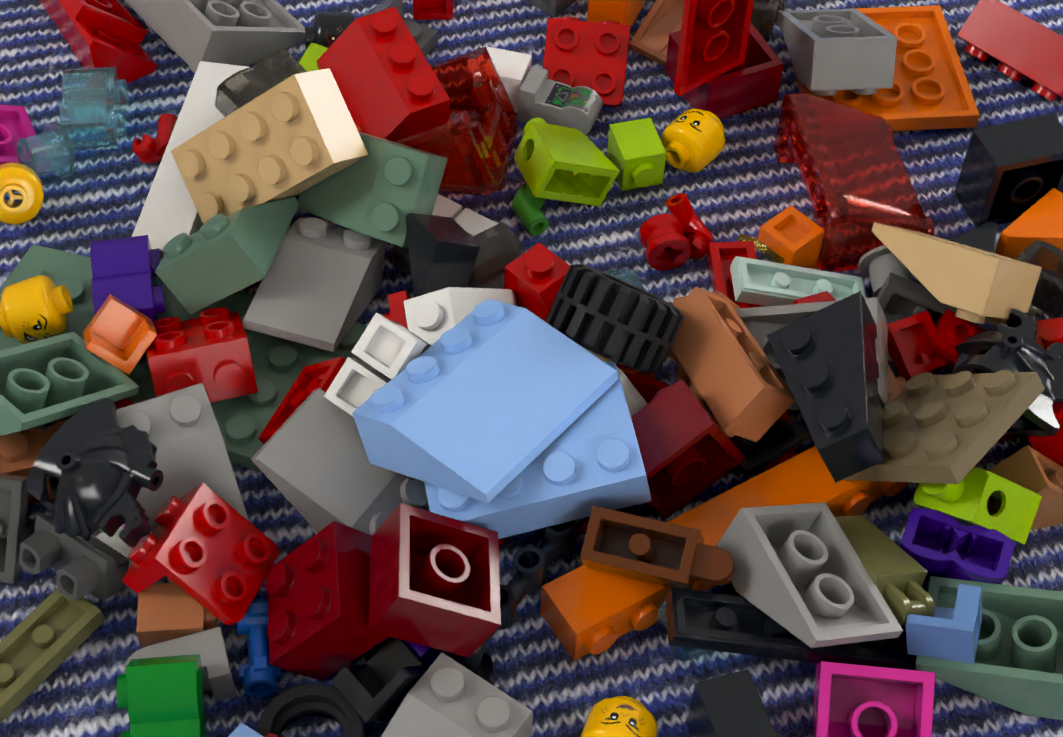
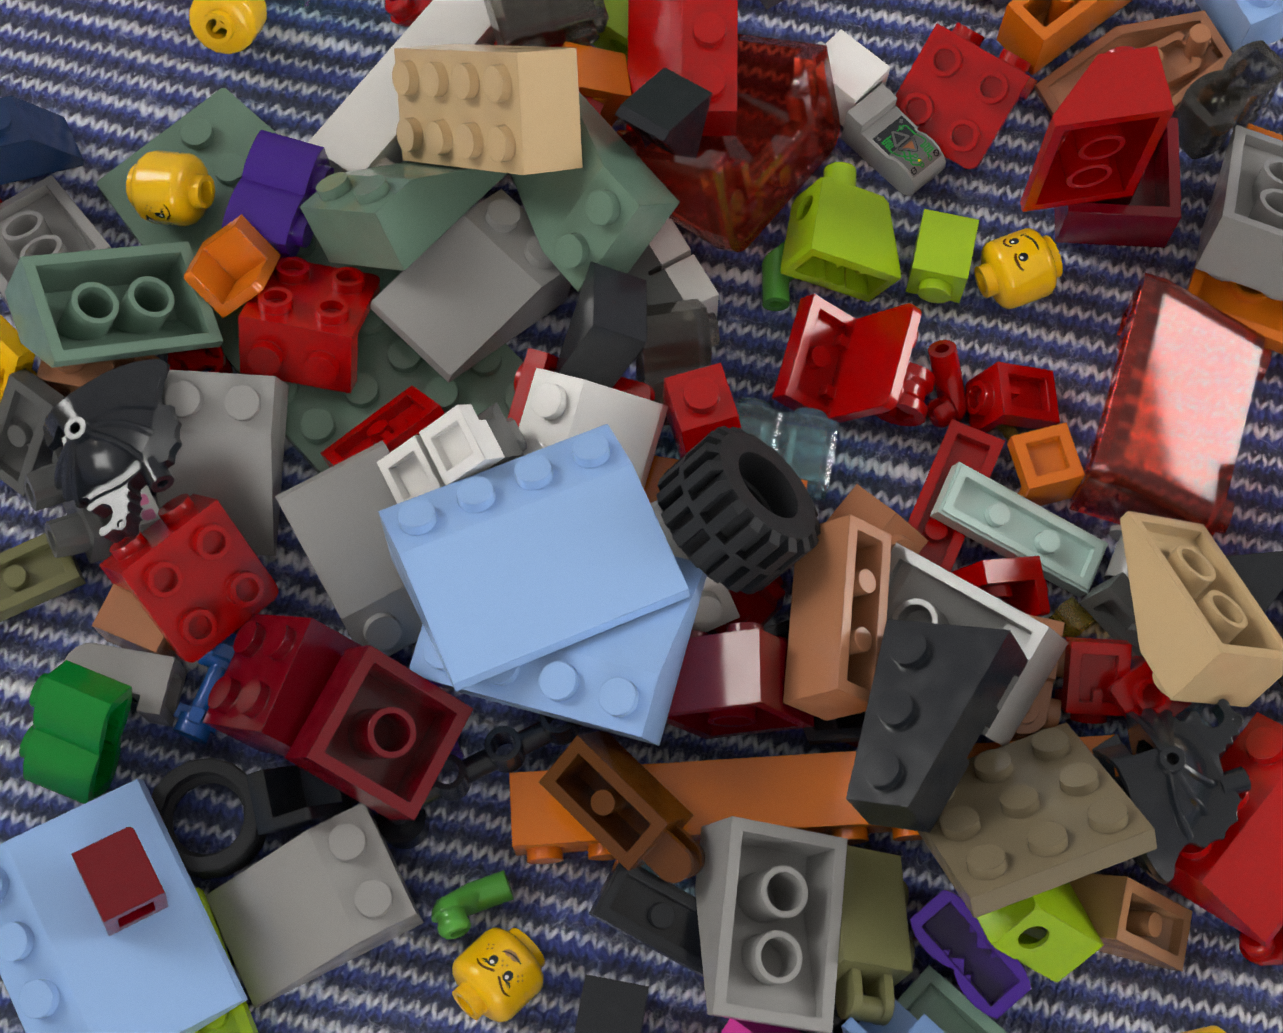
camera: 30 degrees right, 20 degrees up
none -> bright green arm [431,870,514,939]
none -> black slope [615,67,712,165]
none -> red bracket [772,294,922,427]
none -> red bracket [965,362,1060,433]

